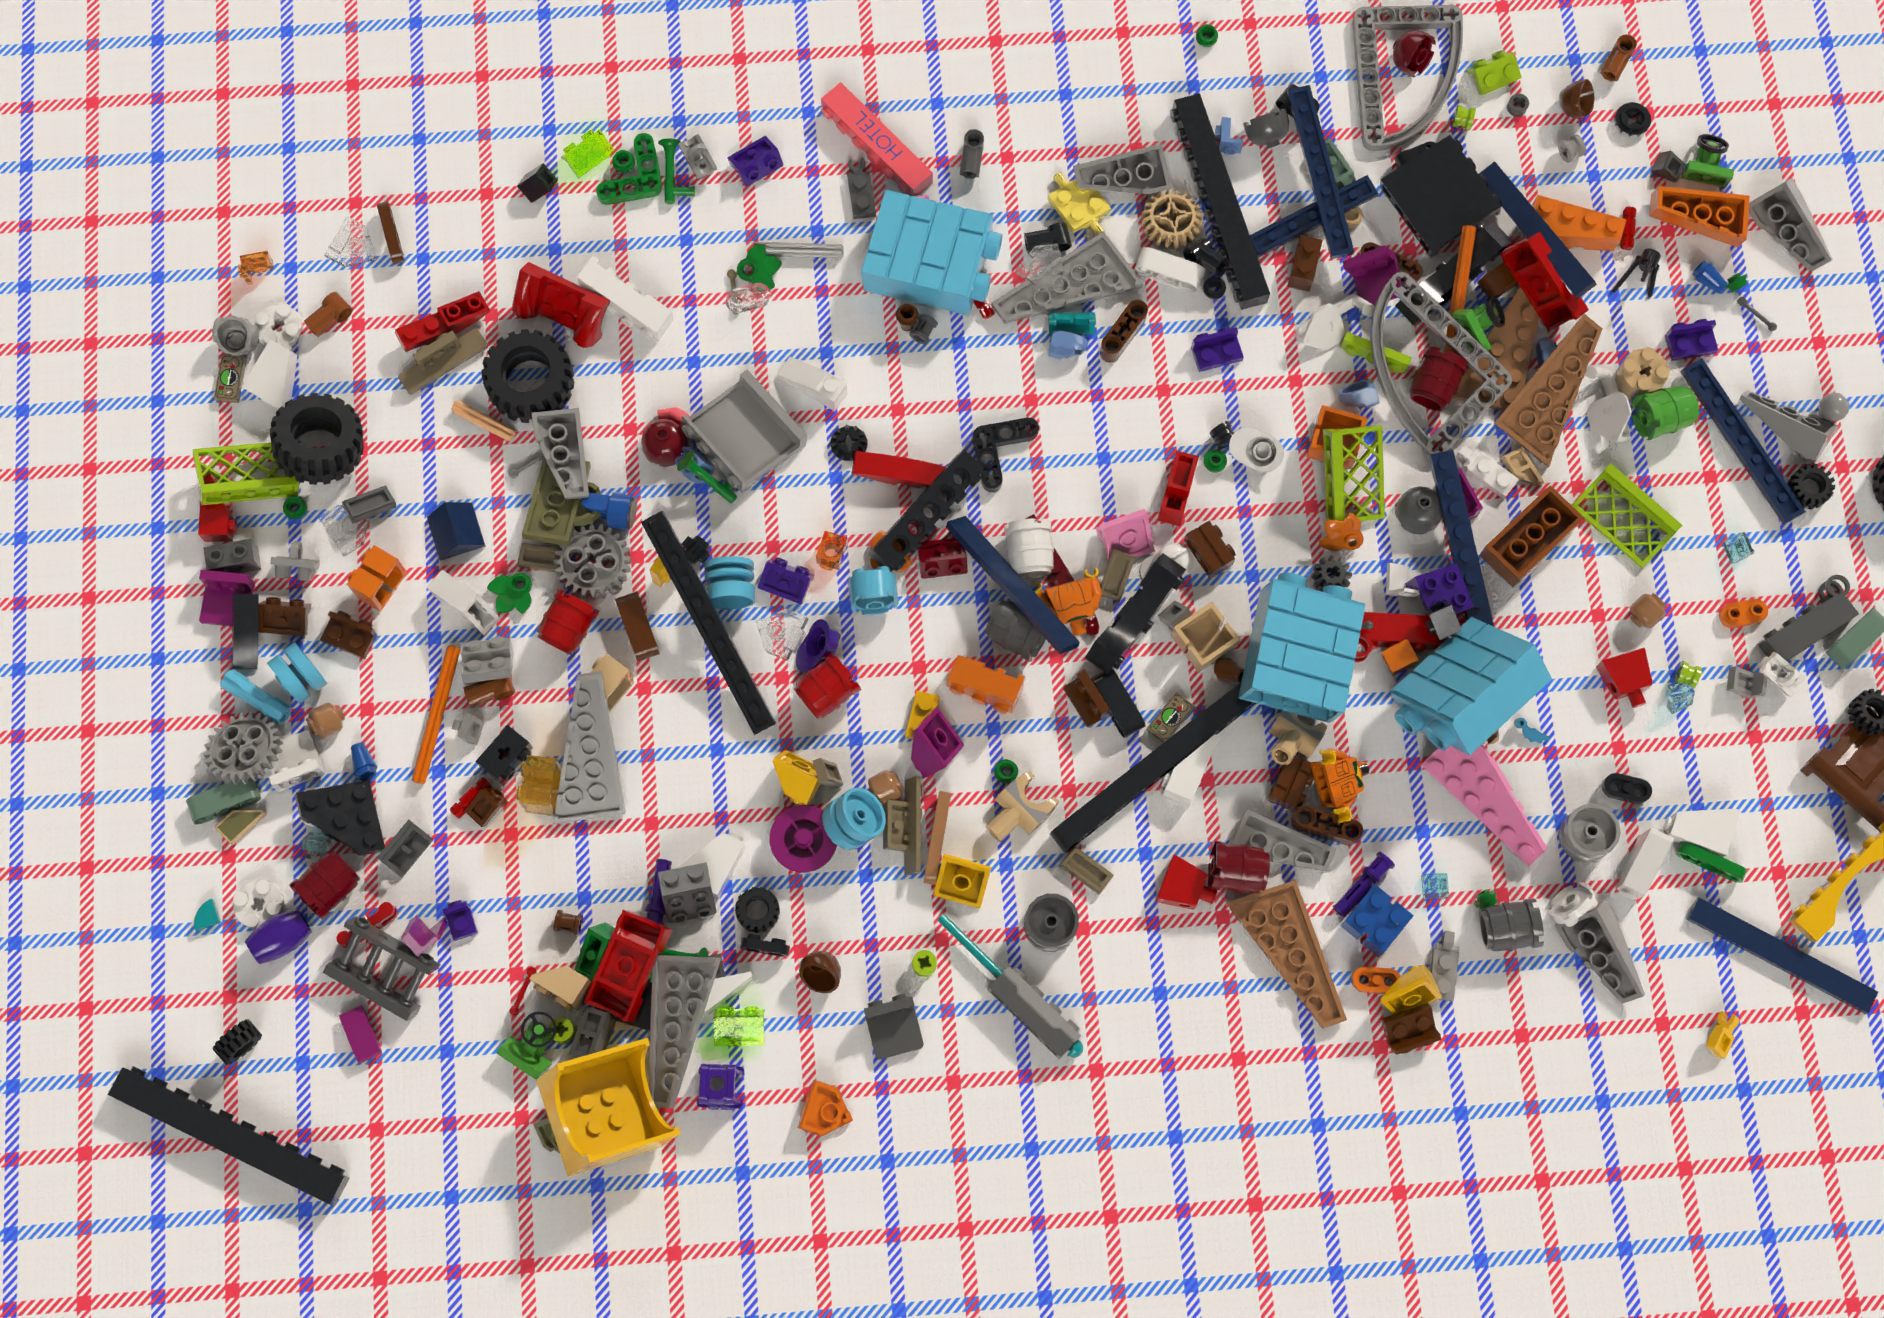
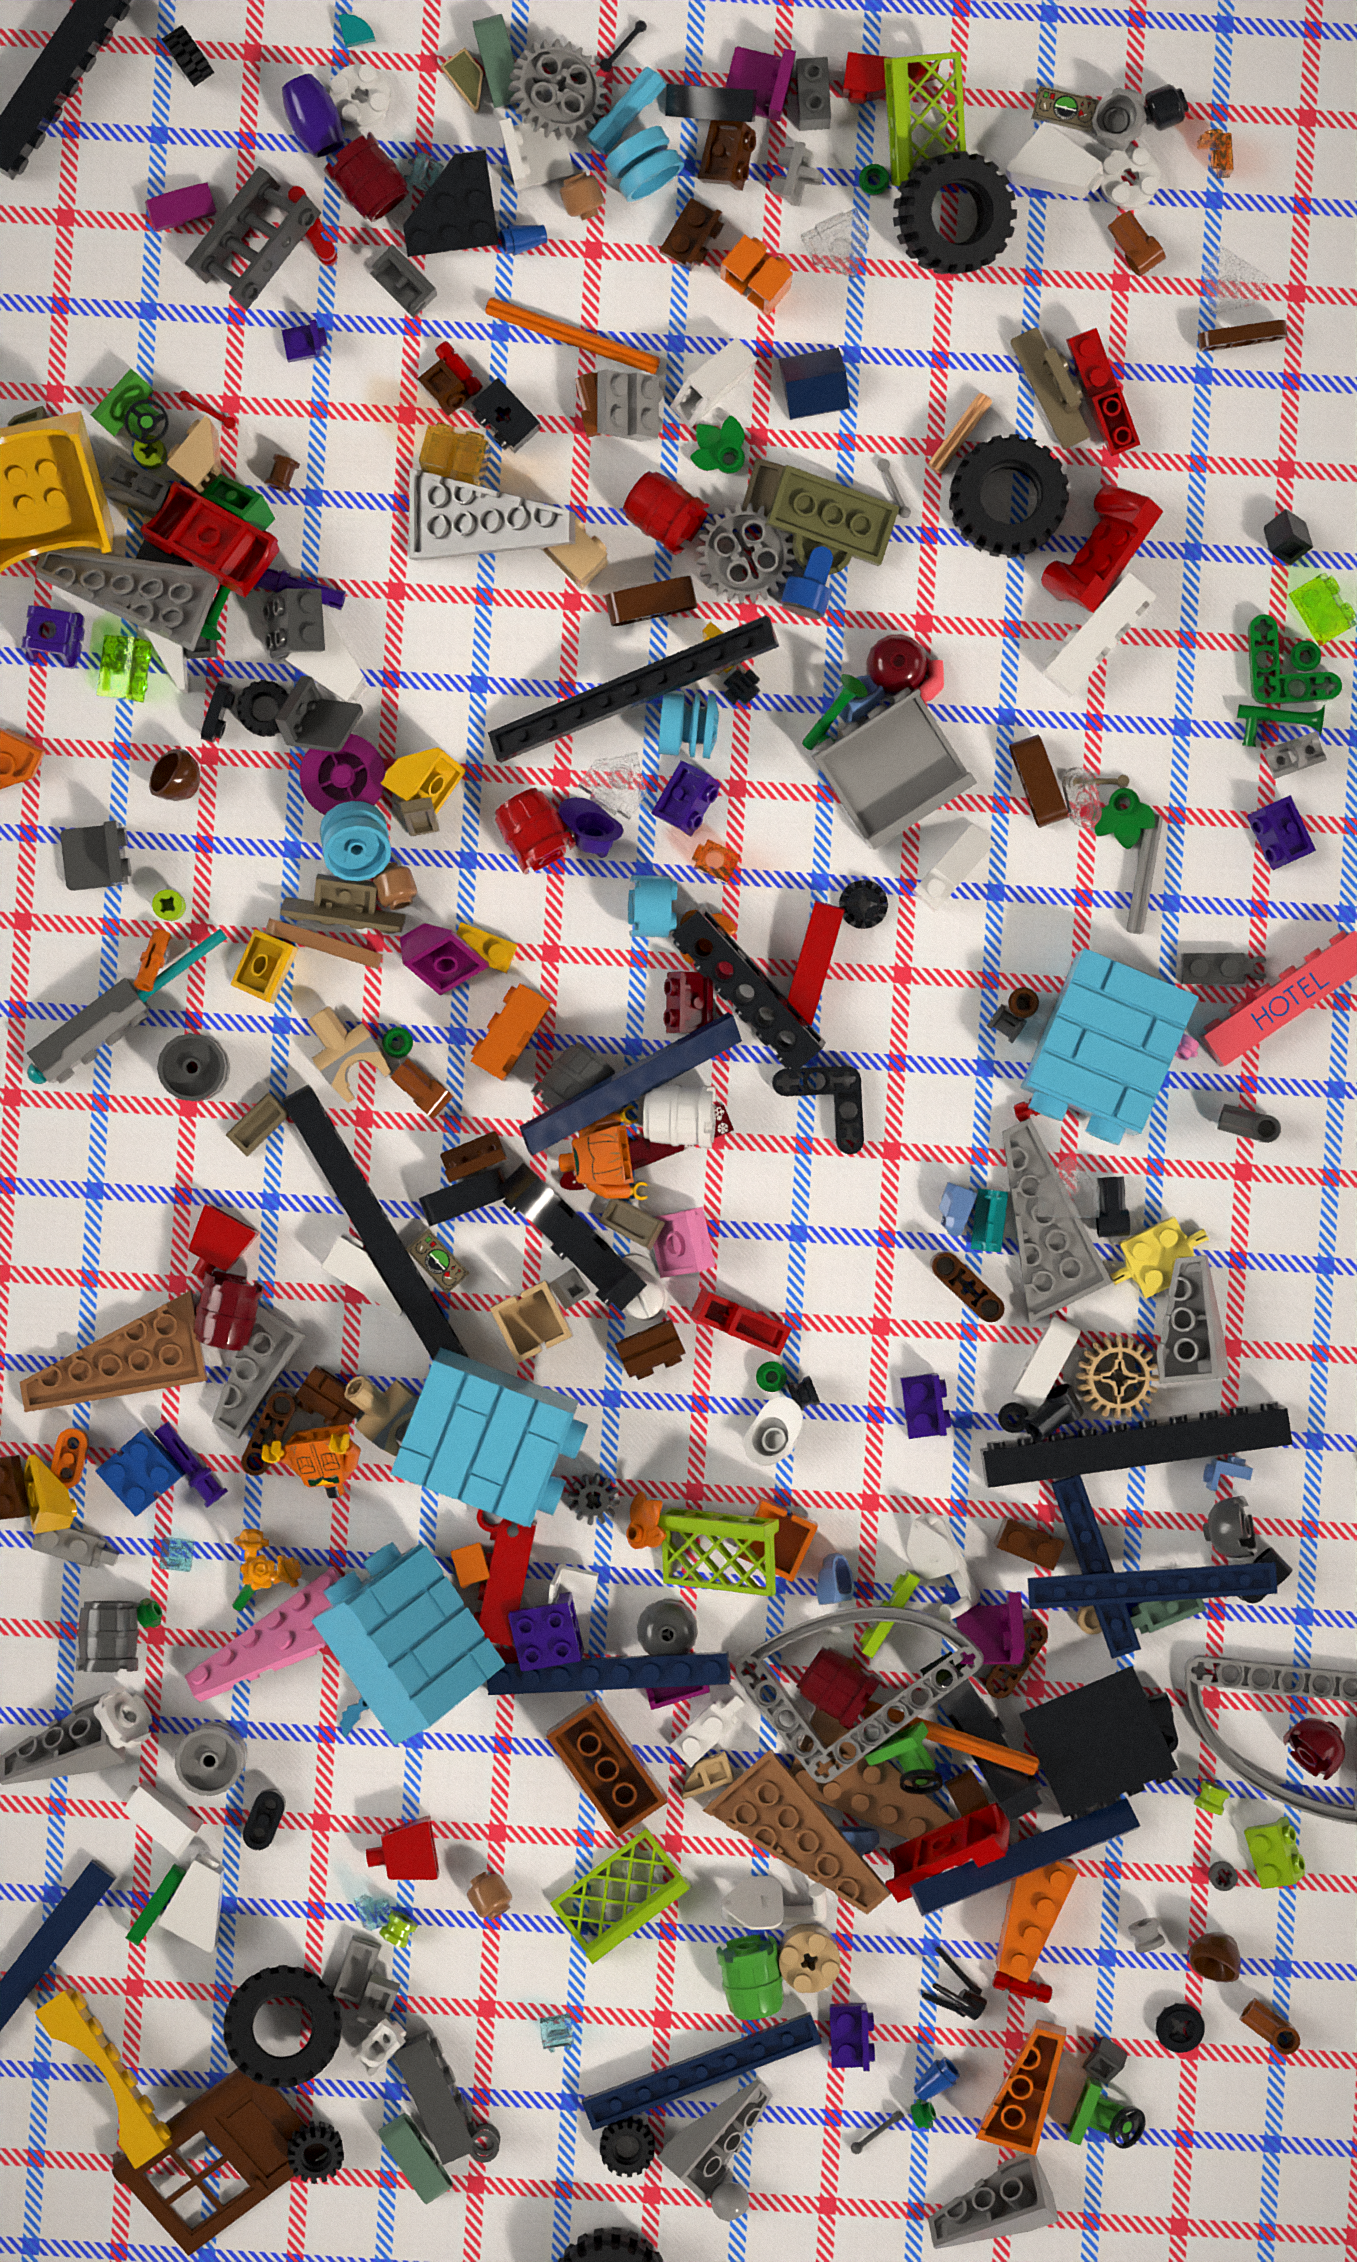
camera: 100 degrees right, 15 degrees up
dark grey tile [342,485,396,524] -> none
magenta panel [401,915,447,957] -> none
light grey tile [452,713,484,745] -> none
light grey wedge [532,408,589,500] -> none
reddish brown cone [1214,657,1244,683] -> none
brick [1424,599,1462,640] -> none
orange plate [1719,599,1768,628] -> none
none -> orange pin [134,928,171,992]
none -> black tyre [223,1965,342,2088]
none -> light orange plant [232,1529,303,1611]
none -> dark grey bracket [275,675,363,752]
none -> light grey tile [333,1935,382,2005]
none -> dark orange piece [390,1058,454,1119]
none -> black hinge [600,20,647,72]
none -> reddish brown beam [1009,734,1068,828]
none -> black head [1144,84,1189,131]

